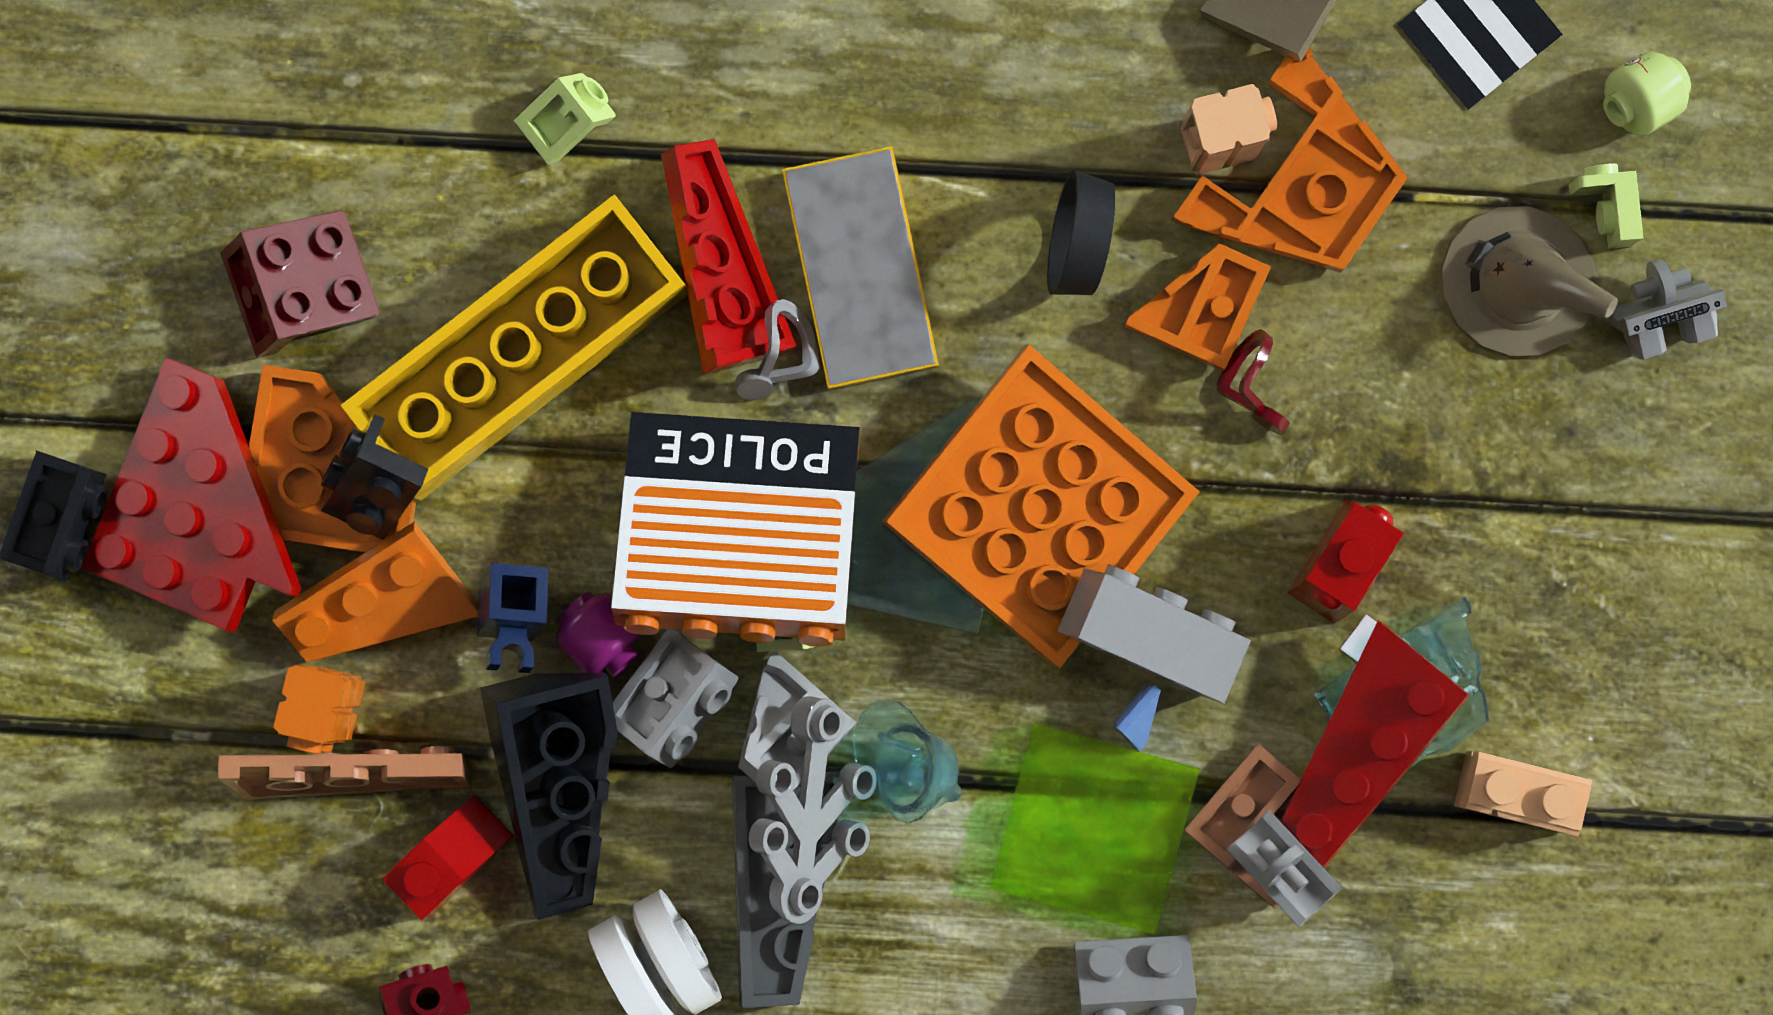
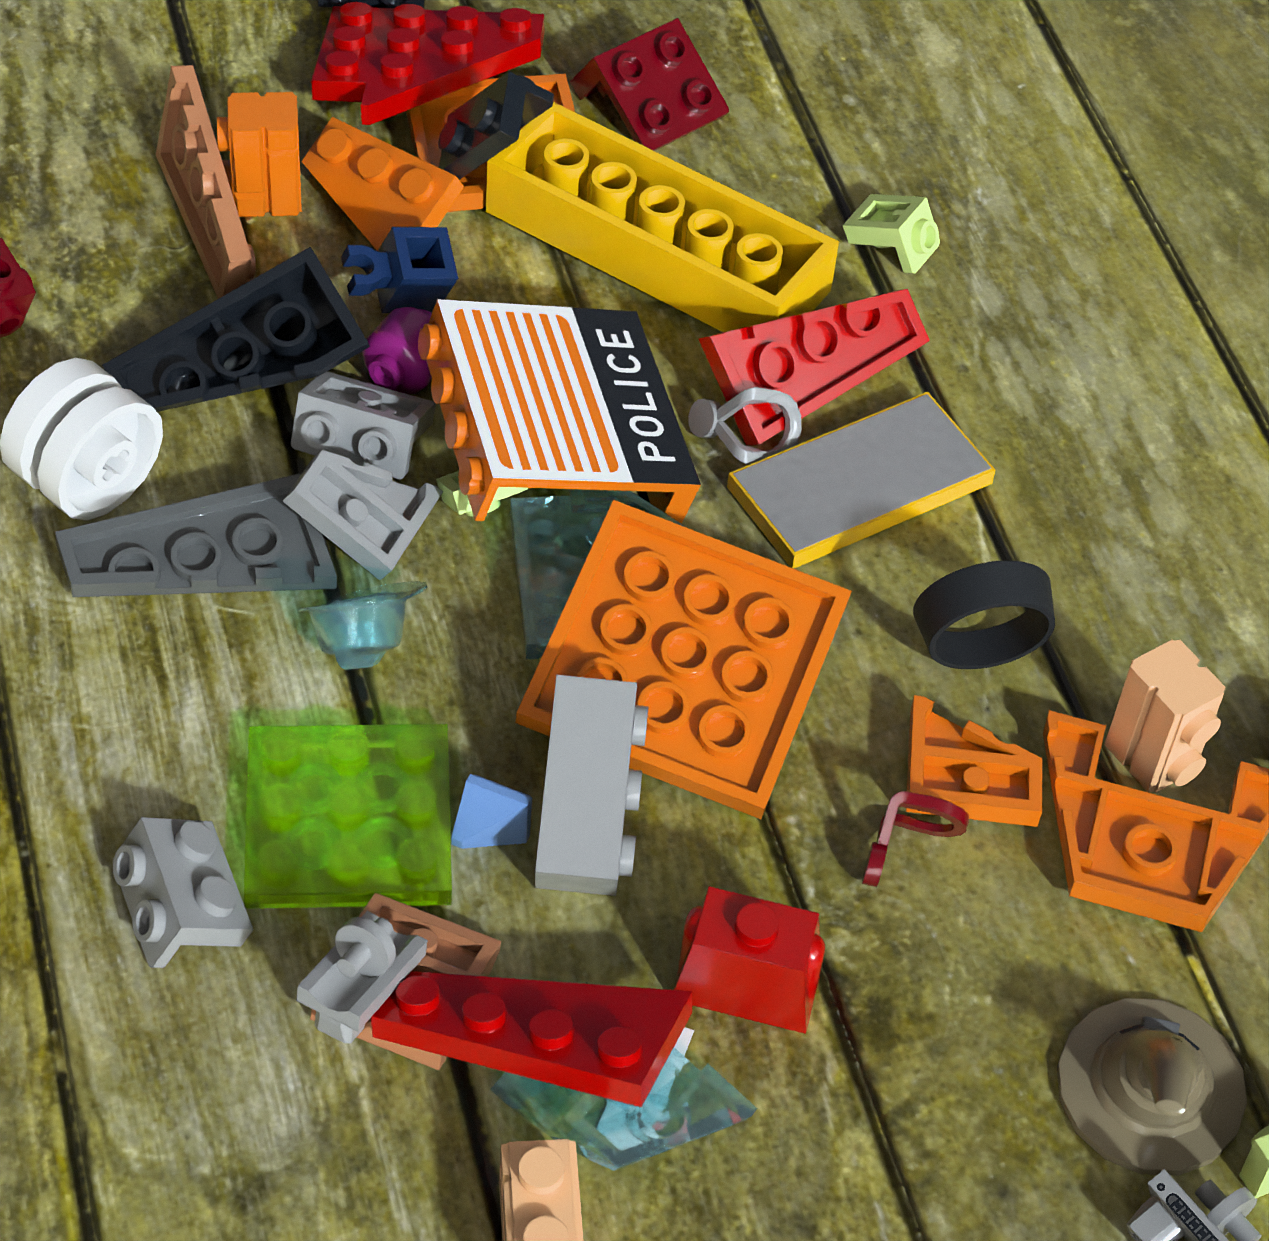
camera: 65 degrees right, 35 degrees down
red slope [382,795,514,921] -> none
light grey plant [749,696,877,924] -> none

